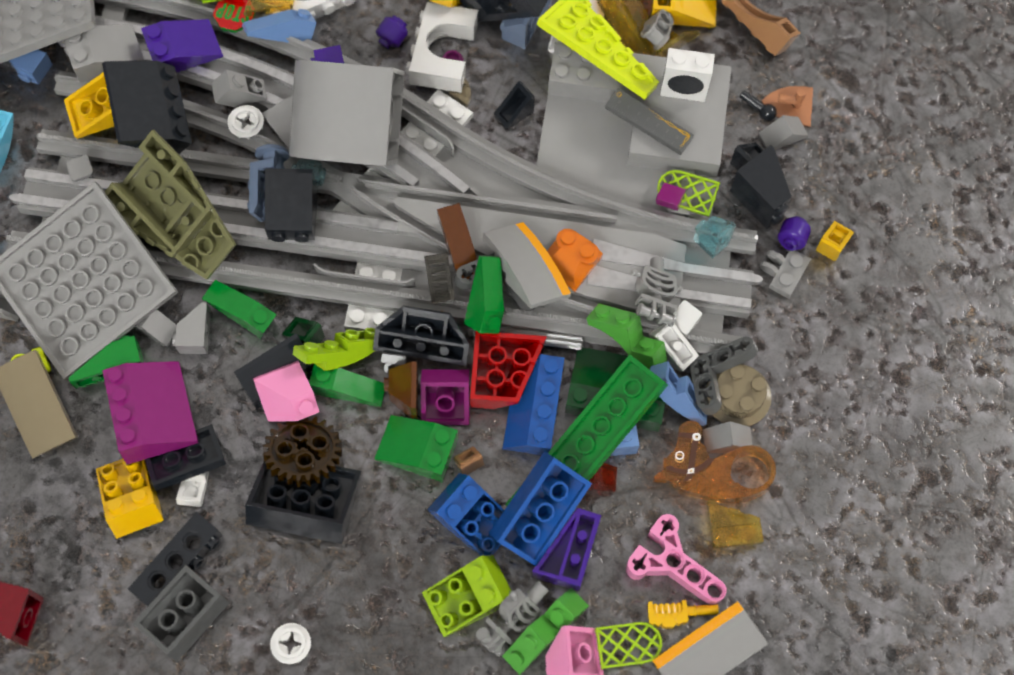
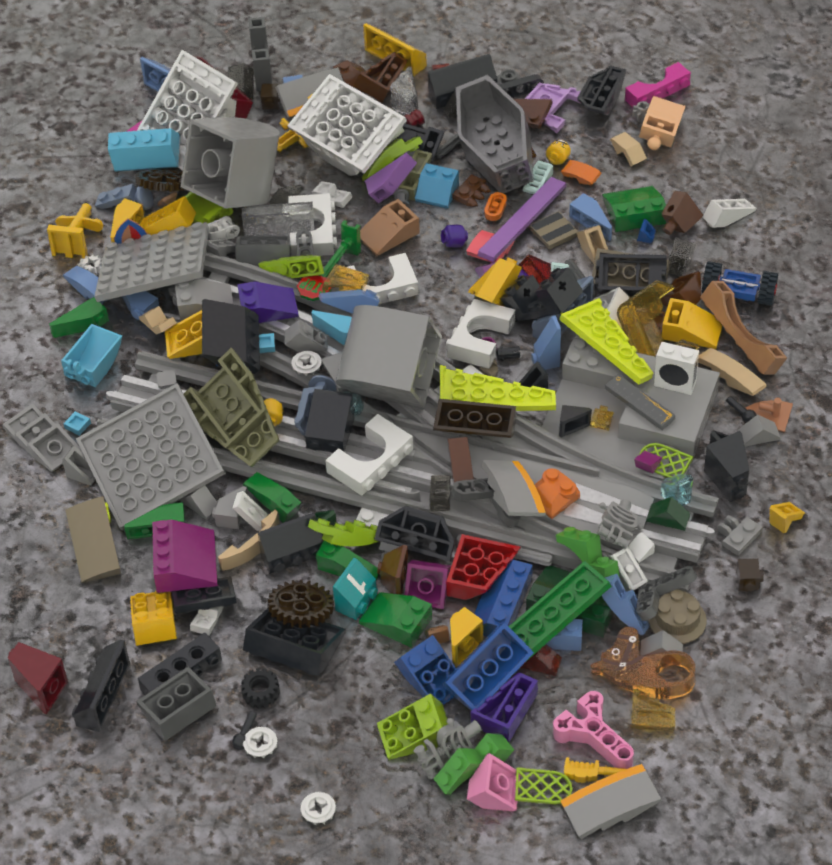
camera: 15 degrees right, 20 degrees down
bright pink slope [253,361,319,422] -> none
dark purple head [376,15,408,49] -> none
green slope [464,256,504,334] -> none
light grey piece [640,9,674,51] -> none
dark purple head [777,216,811,251] -> none
none -> black slope [72,640,130,732]
none -> tan slope [139,306,176,334]
none -> tan slope [218,510,280,571]
none -> white plate [232,491,268,531]
none -> black bar [232,711,257,750]
none -> black tyre [241,668,280,709]
none -> medium azure plate [259,333,275,353]
none -> yellow head [264,398,283,427]
none -> medium azure slope [312,310,352,345]
none -> white arch [325,414,414,496]
none -> teal slope [333,558,378,620]
none -> dark brown slope [433,399,516,438]
none -> neon yellow wing [440,365,556,411]
none -> yellow slope [450,607,483,668]
none -> black pin [496,346,520,361]
none -> medium blue slope [531,315,561,370]
none -> black slope [559,405,592,438]
none -> clear yellow tile [590,405,614,431]
none -> dark green slope [646,496,690,531]
none -> tan slope [698,348,767,396]
none -> dark brown brick [736,559,764,592]

